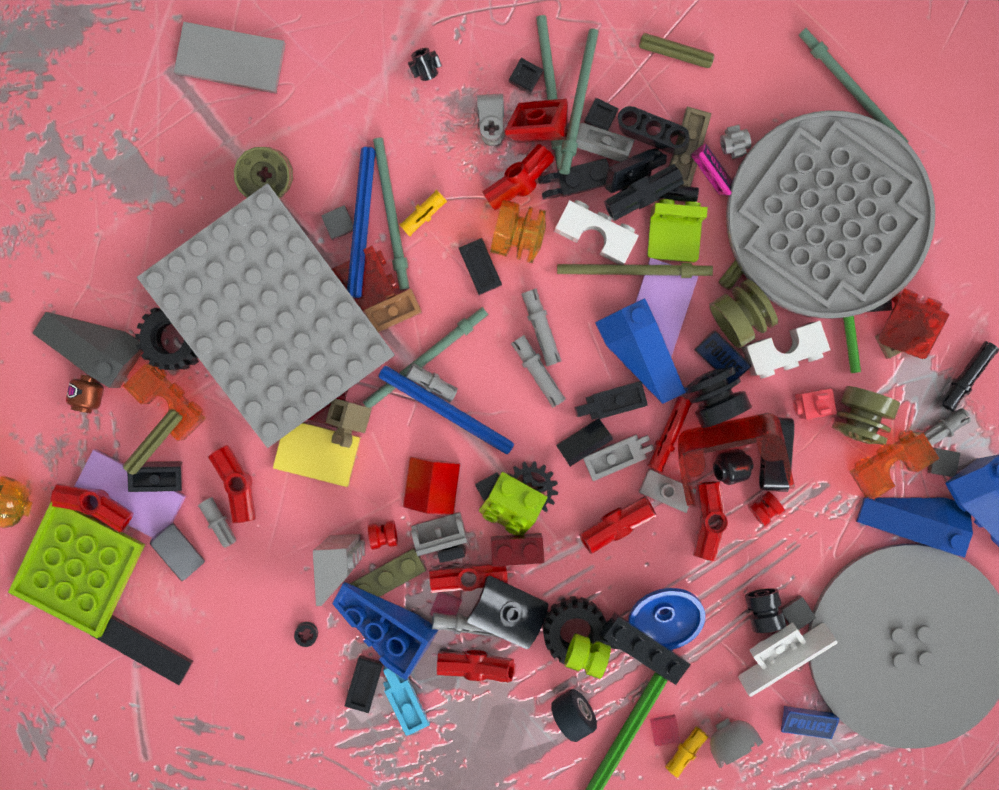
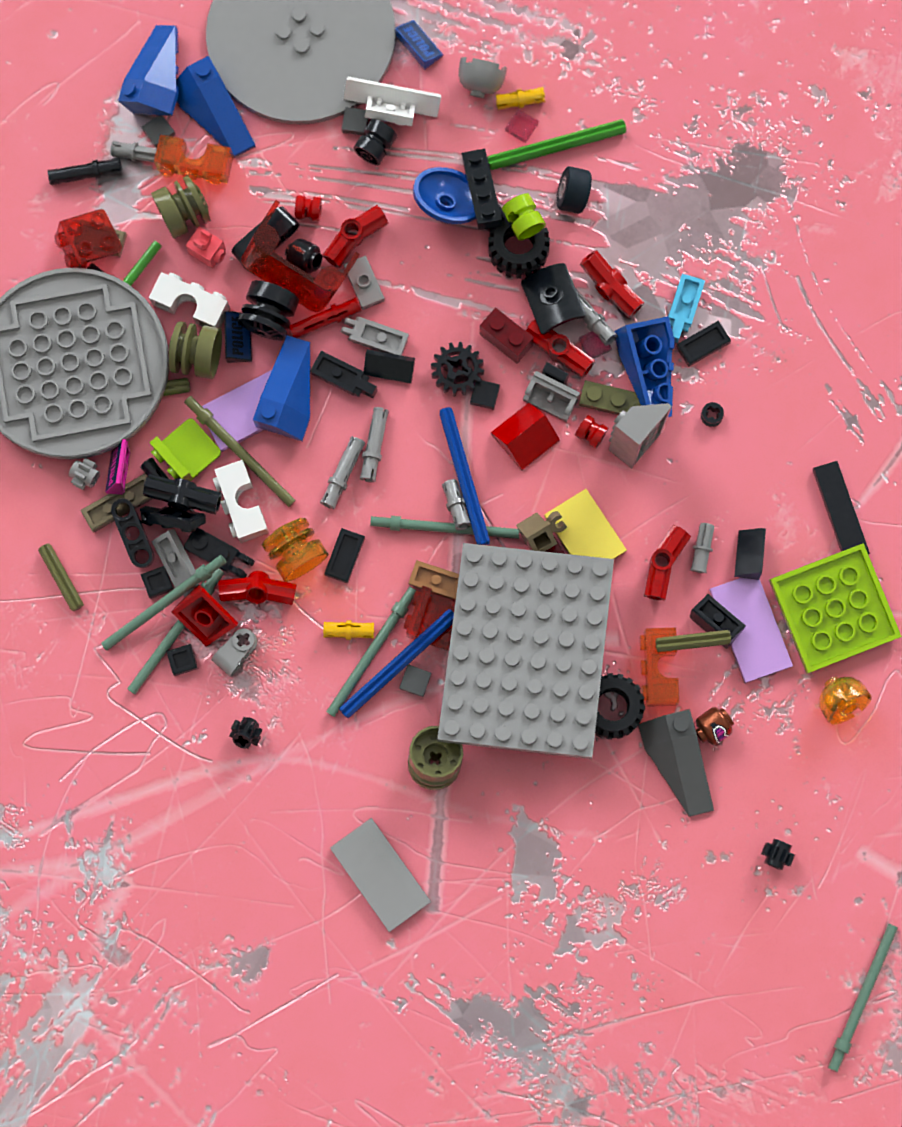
camera: 130 degrees left, 10 degrees down
red piece [50,484,134,532] -> none
lime bracket [479,472,548,535] -> none
red piece [579,496,657,554] -> none

